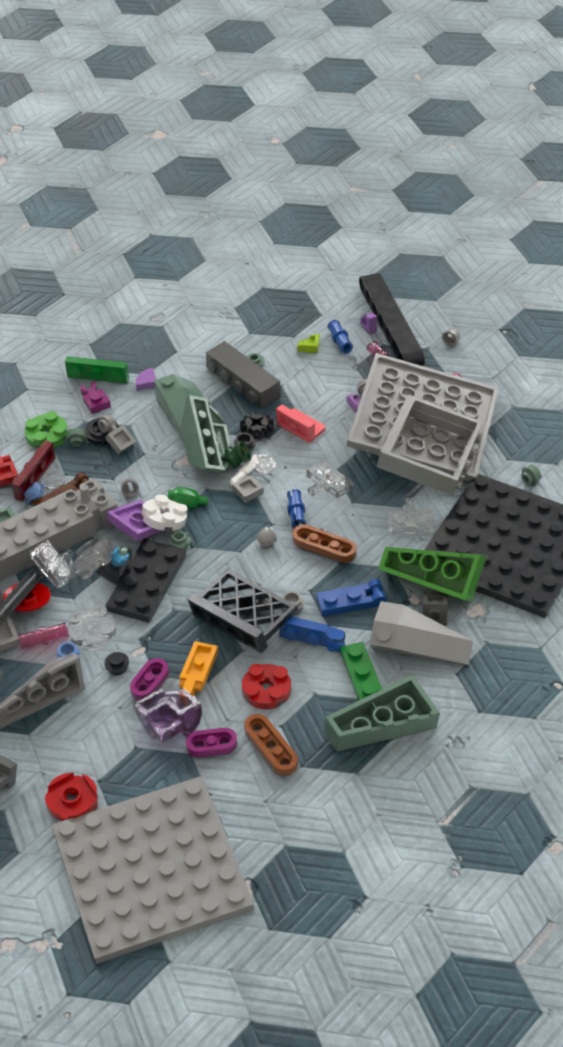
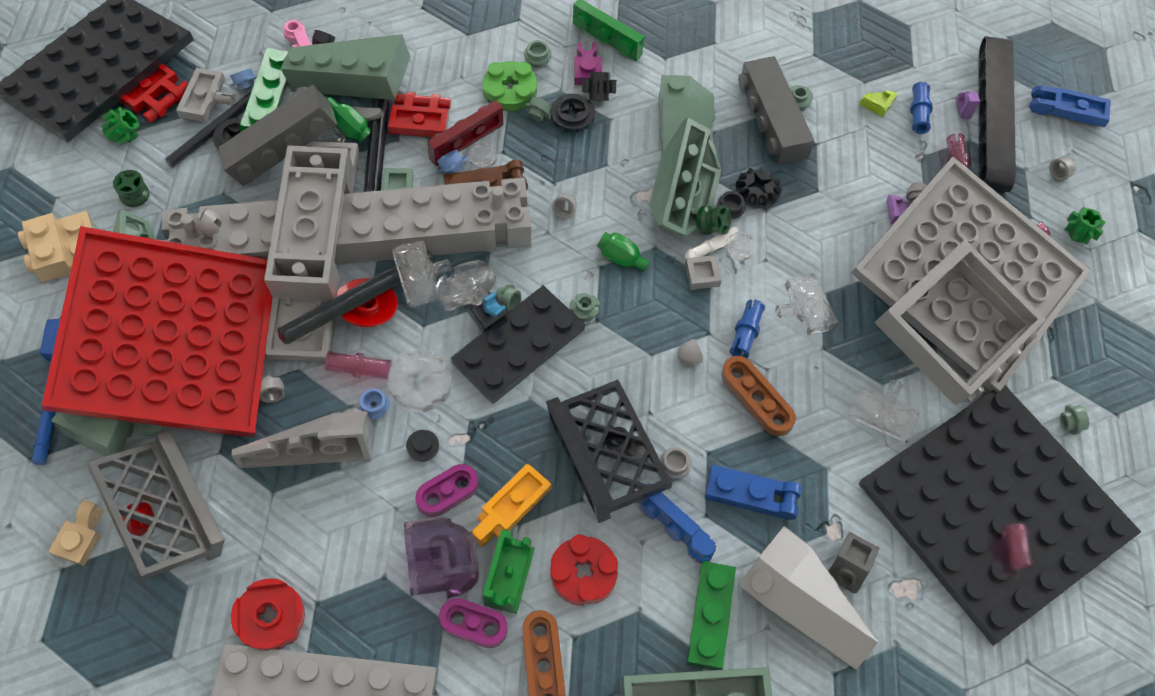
camera: 20 degrees right, 15 degrees up
light grey plate [98,415,137,455] -> none
medium lavender plate [106,500,170,541] -> none
medium lavender tile [136,368,156,390] -> none
white plate [141,495,188,531] -> none
coral panel [276,405,325,443] -> none
bright green wedge [378,547,487,600] -> none
none -> green hinge [482,530,535,614]
none -> sand green plate [524,40,551,66]
none -> black gear [582,72,617,101]
none -> clear pink pin [1002,524,1033,569]
none -> blue hinge [1029,85,1111,127]
none -> green gear [1064,207,1106,245]

